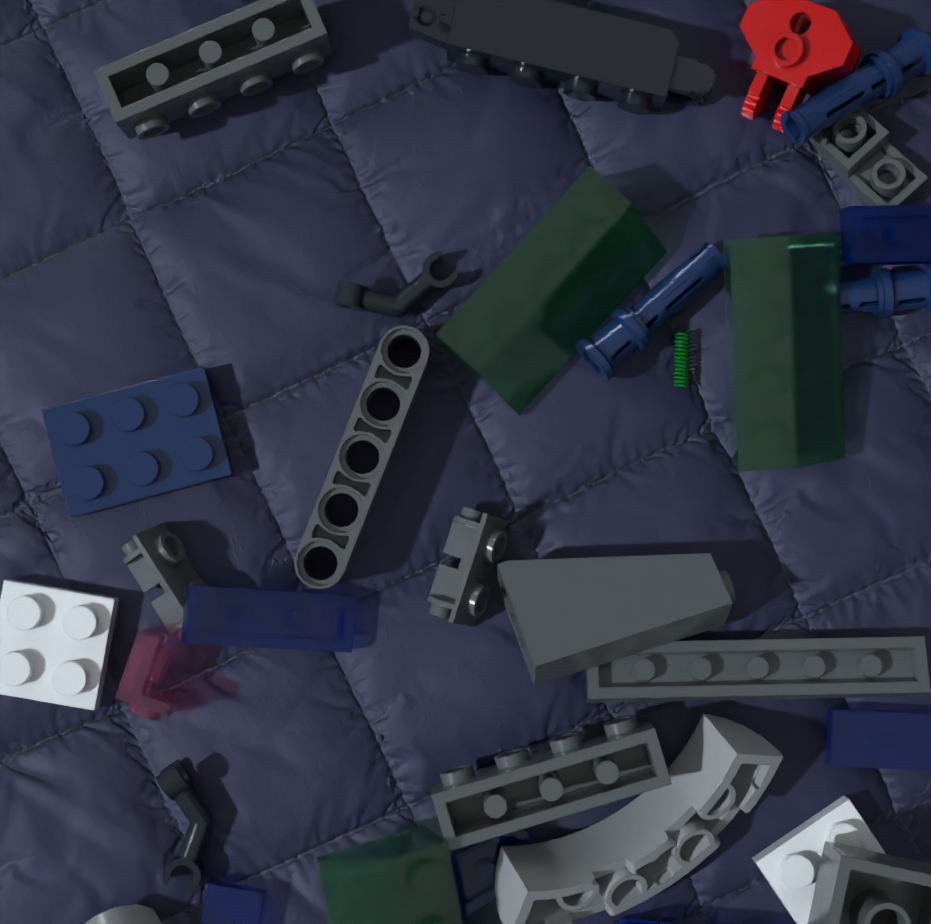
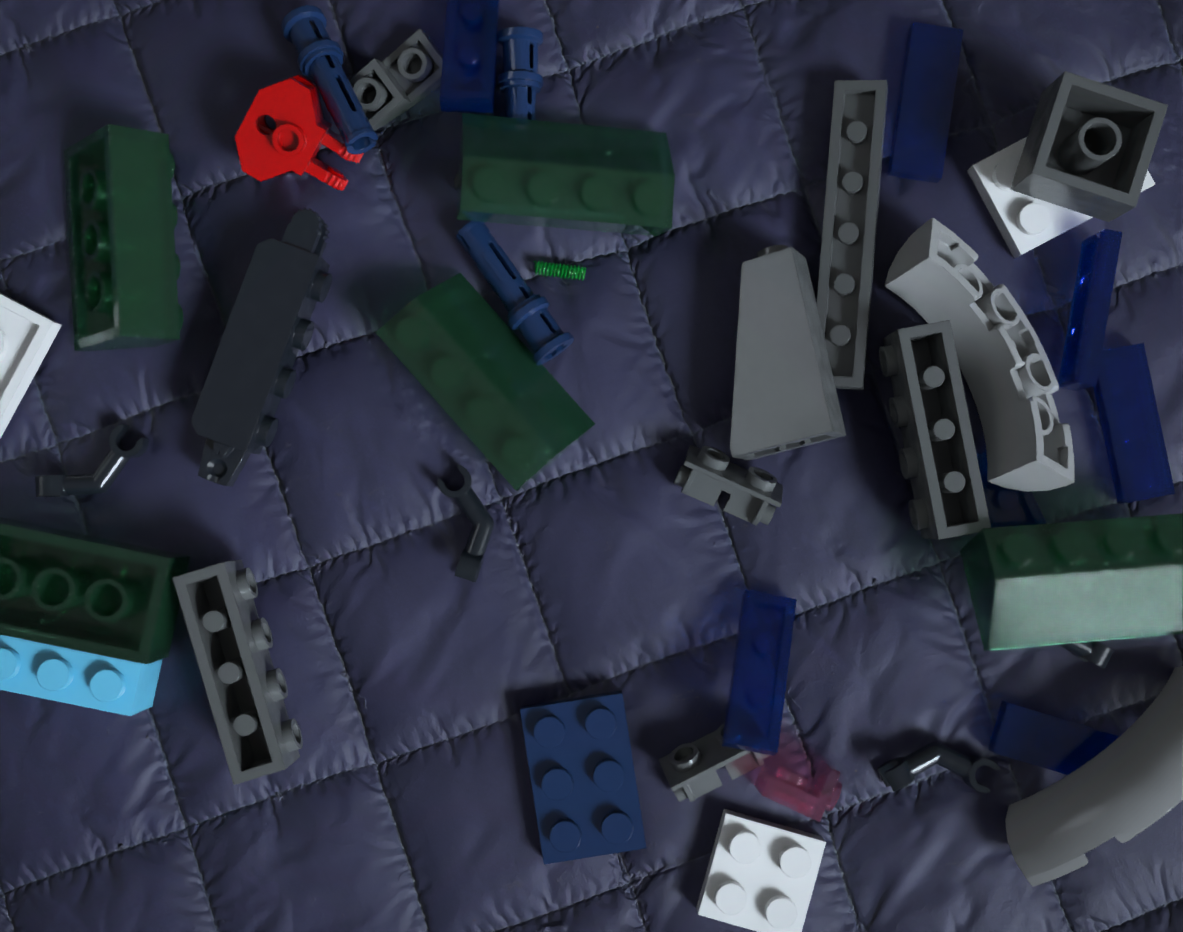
camera: 85 degrees left, 0 degrees up
dark grey beam [294,325,431,589] -> none

